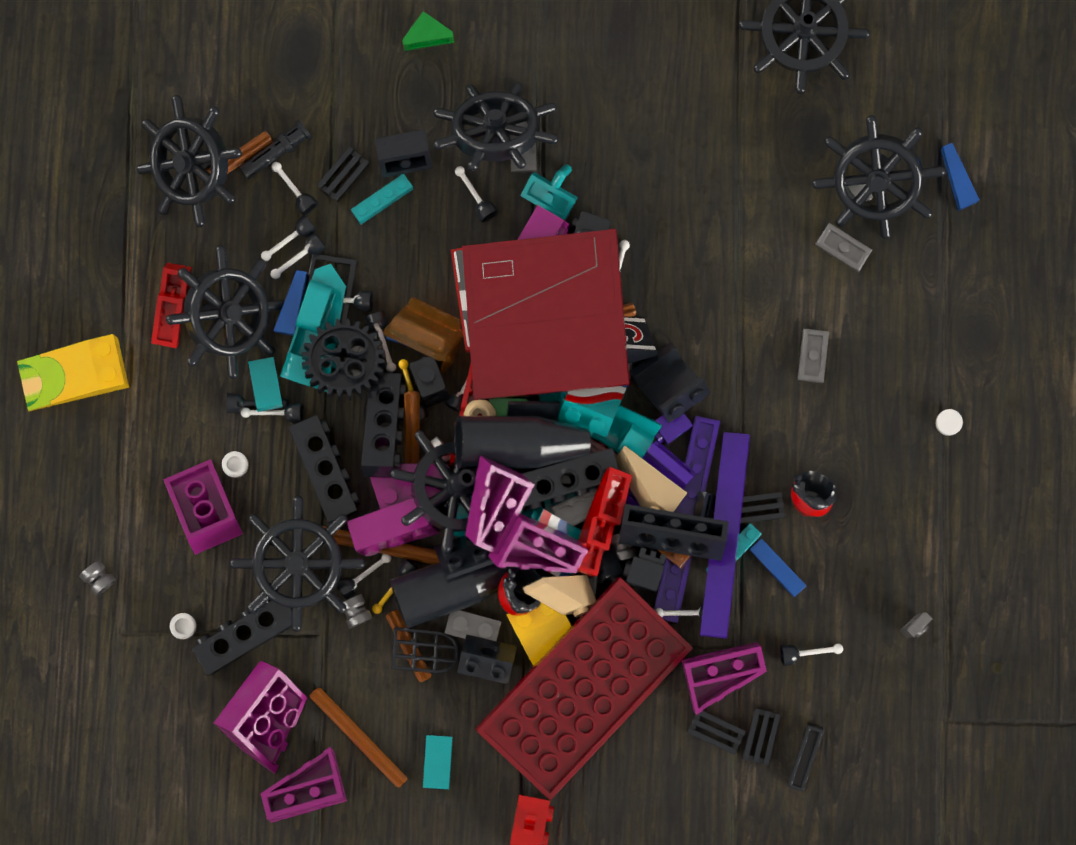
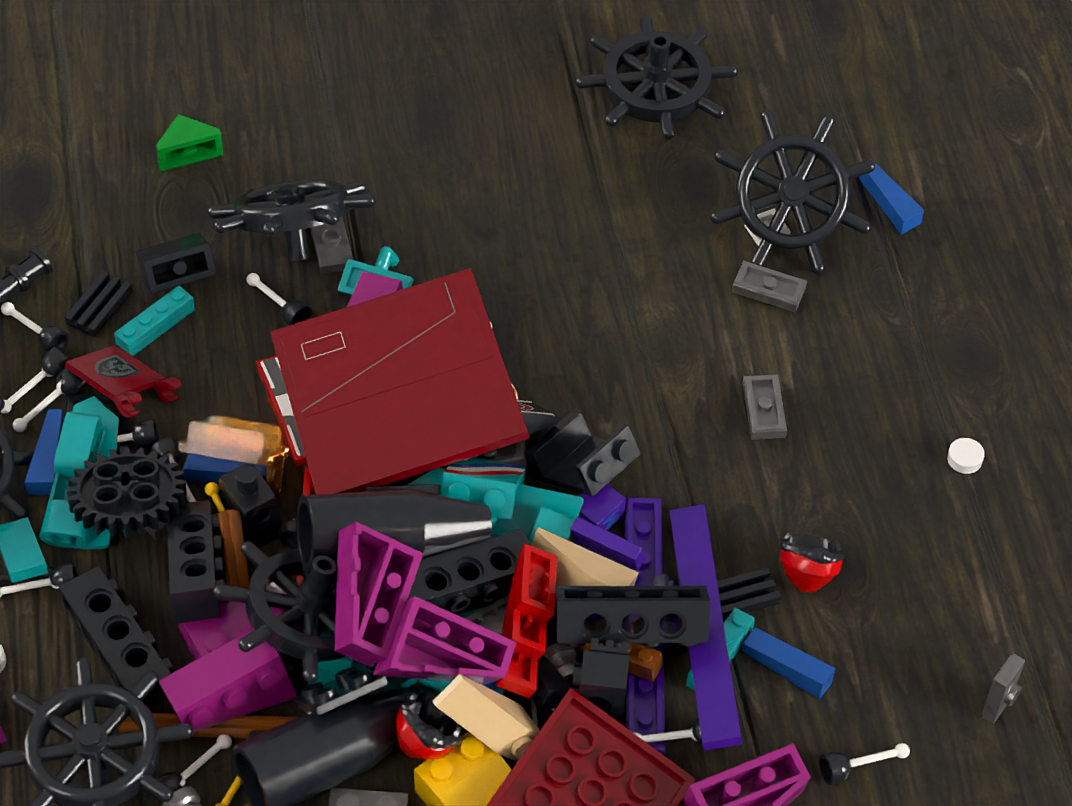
camera: 15 degrees left, 30 degrees down
none -> dark red flag [65,345,181,418]

